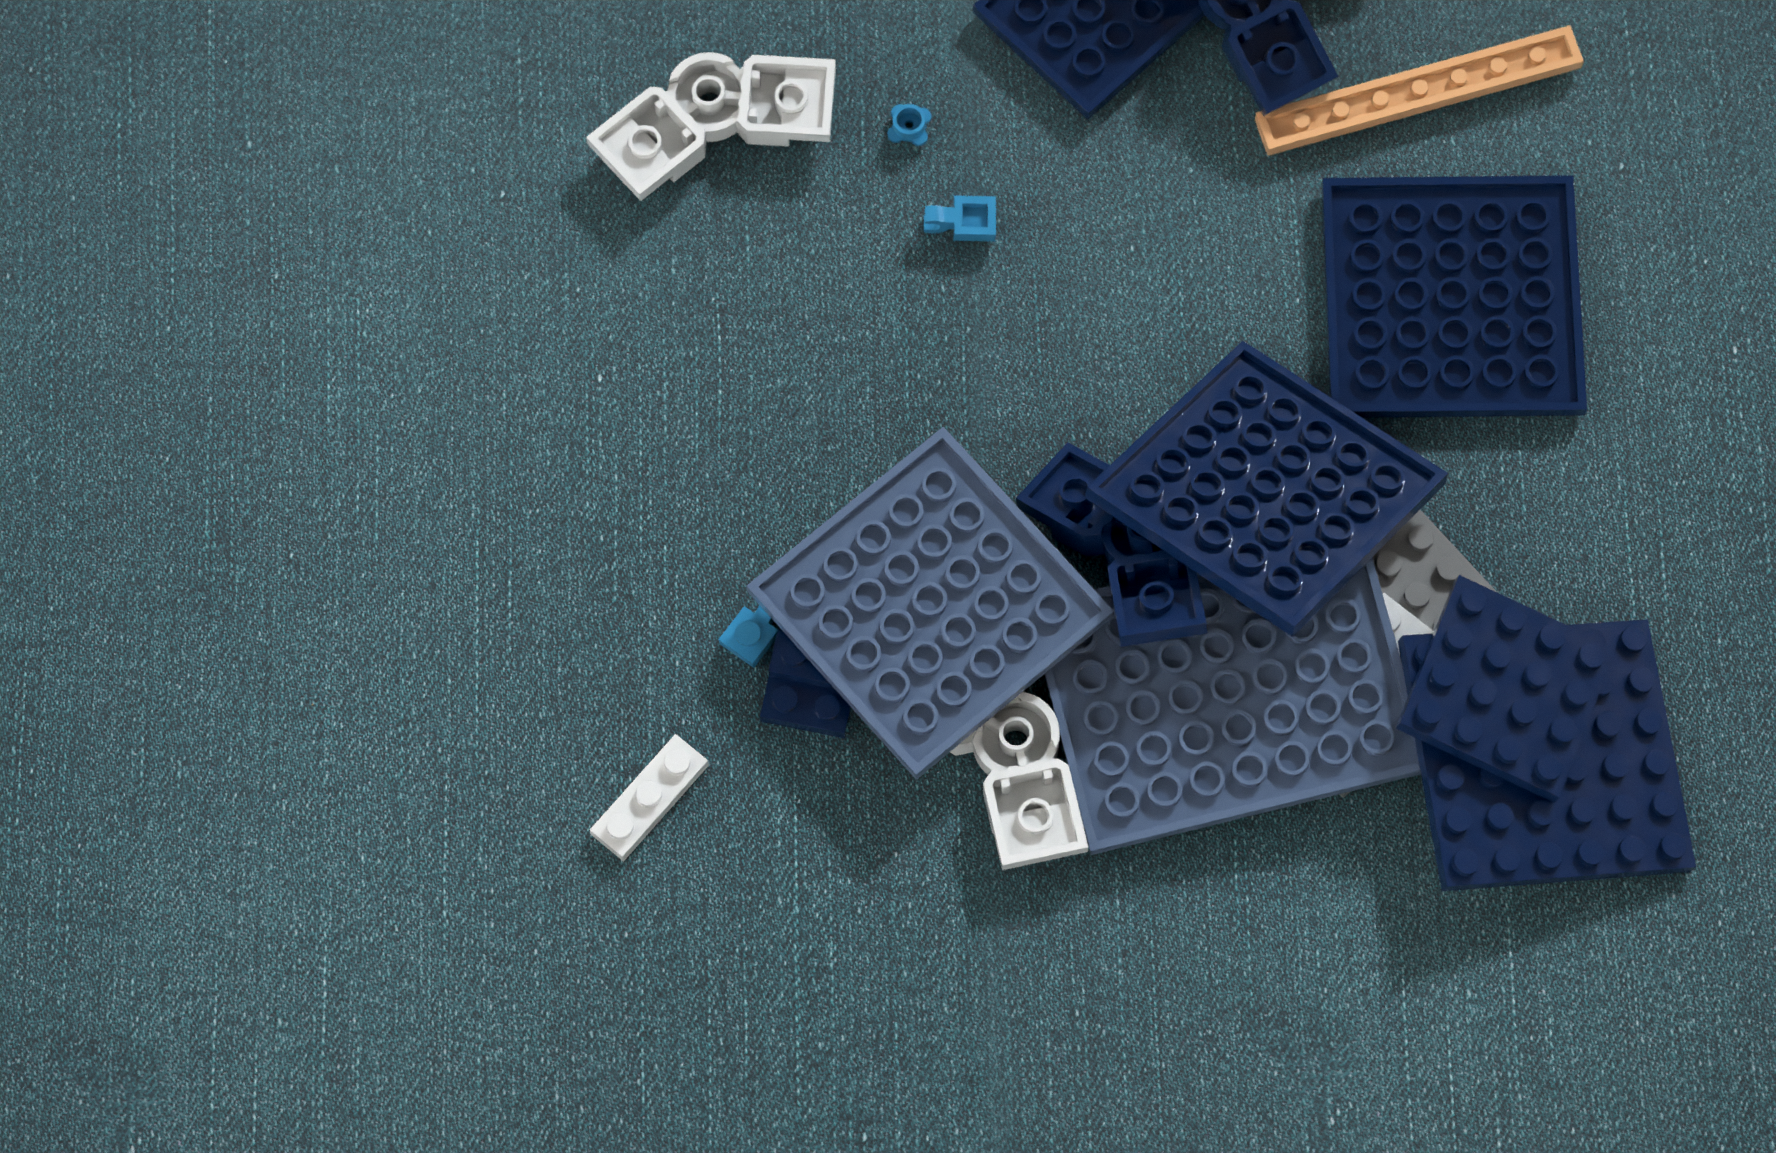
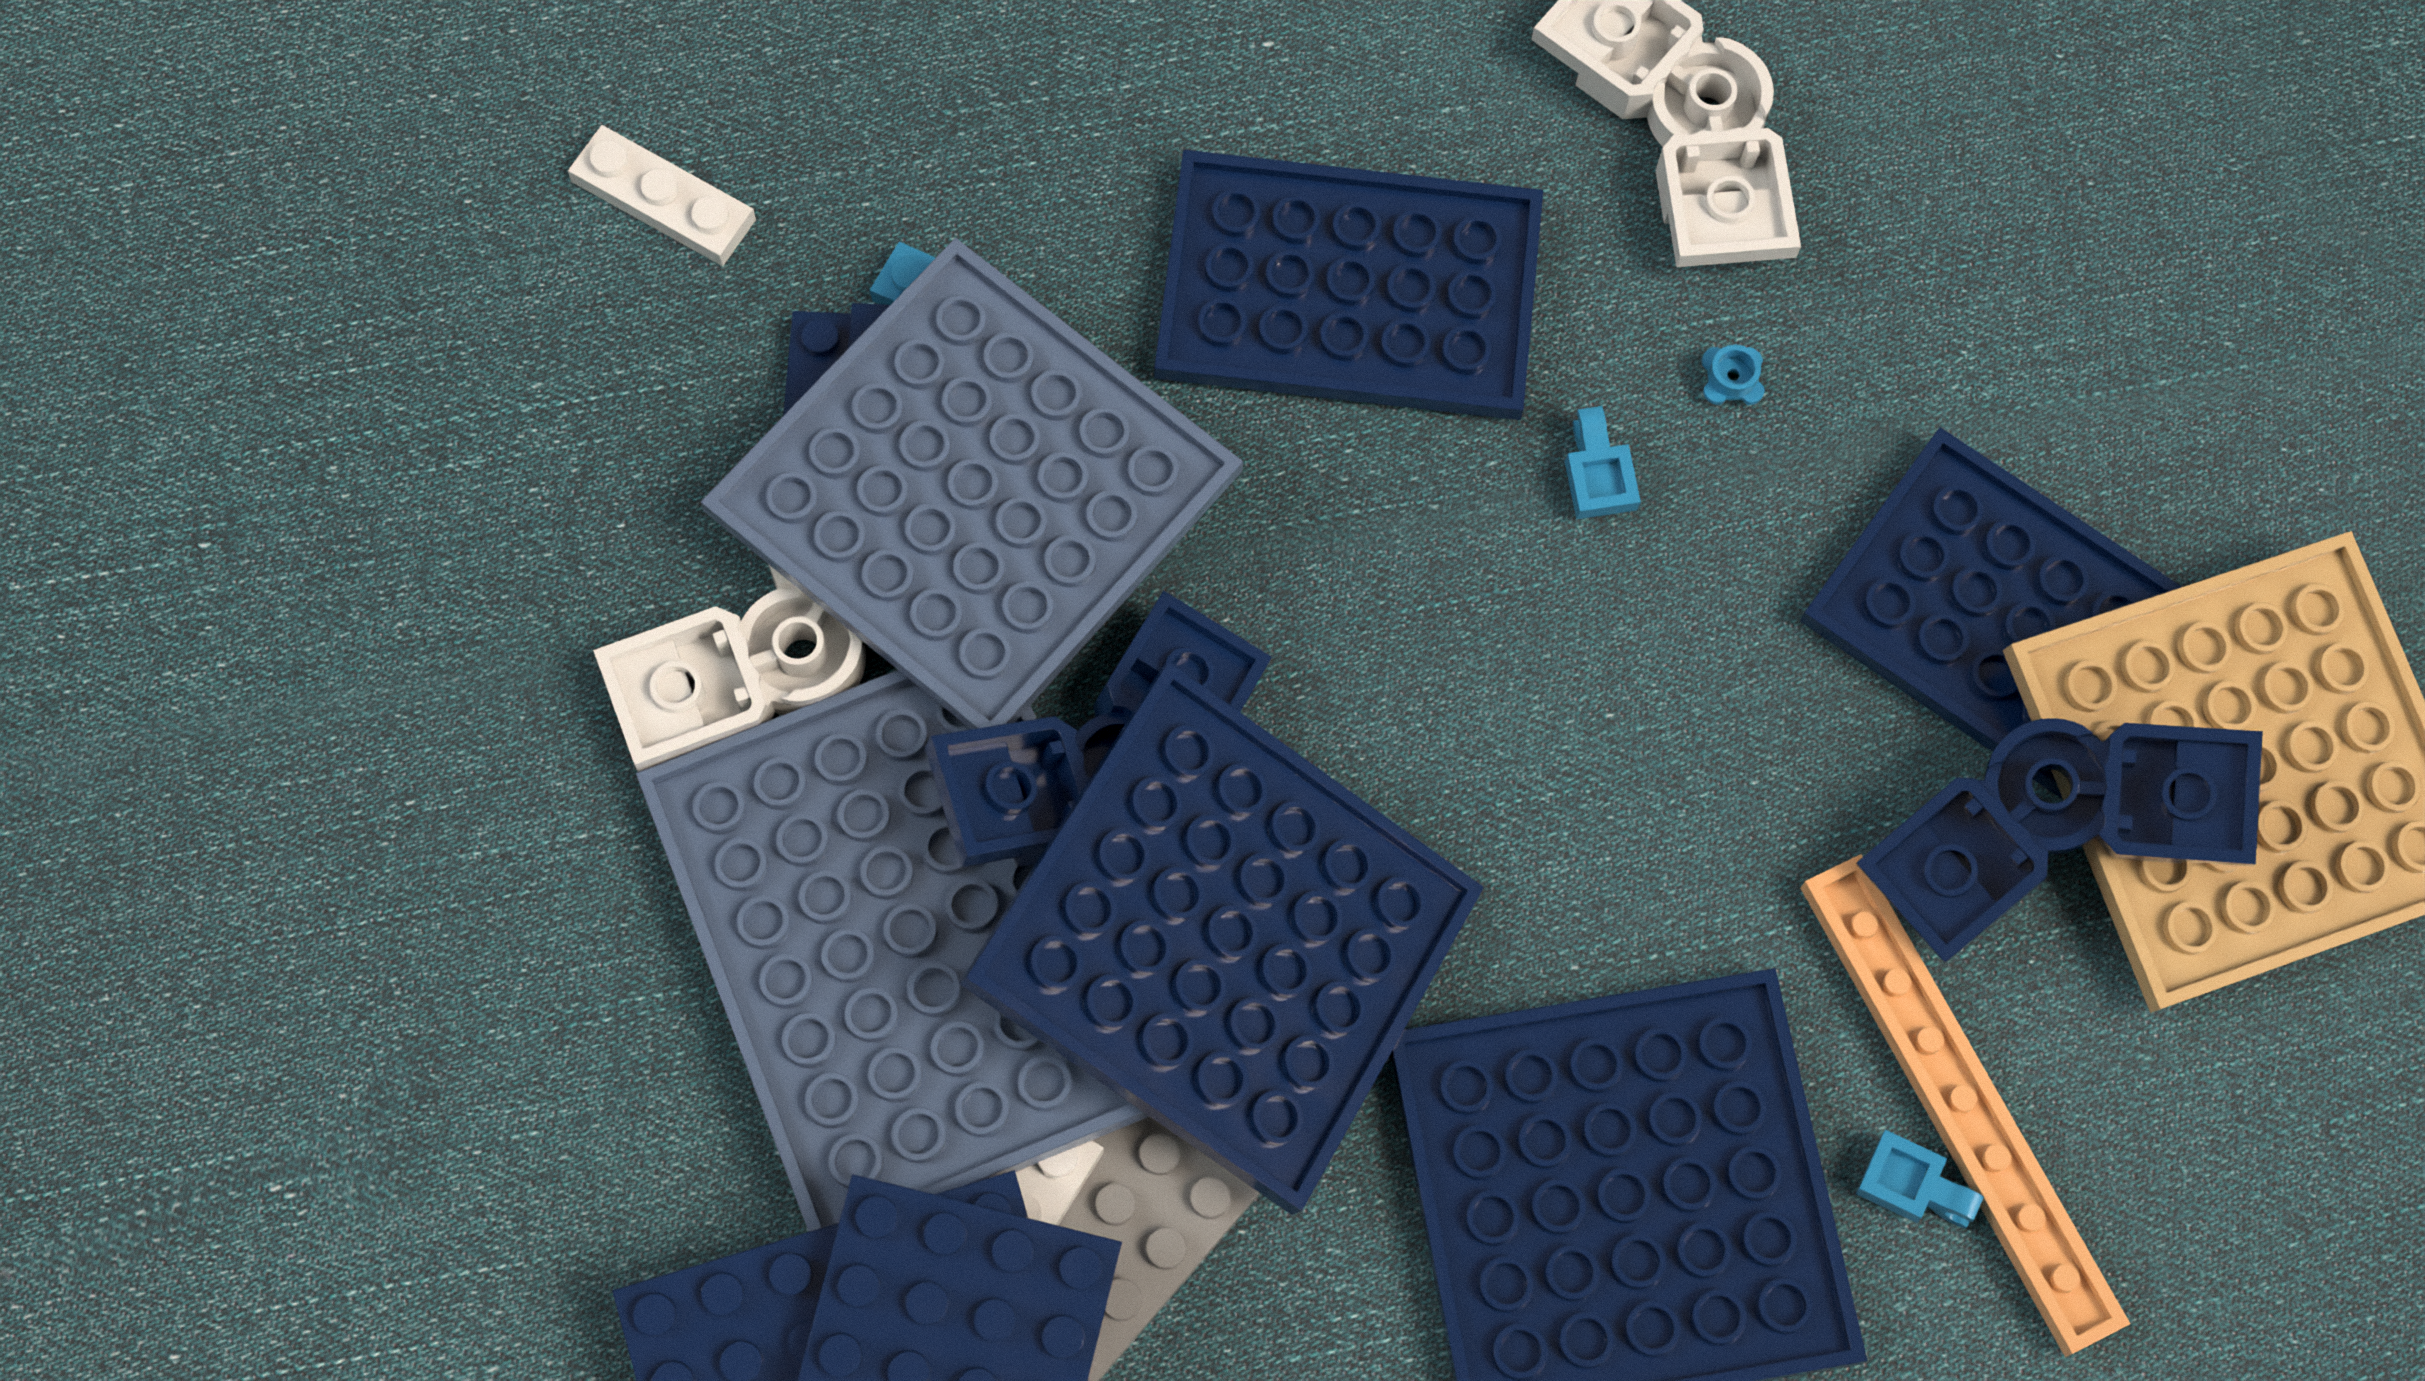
camera: 75 degrees right, 0 degrees up
none -> dark blue plate [1154,149,1543,420]
none -> dark azure plate [1855,1130,1984,1229]

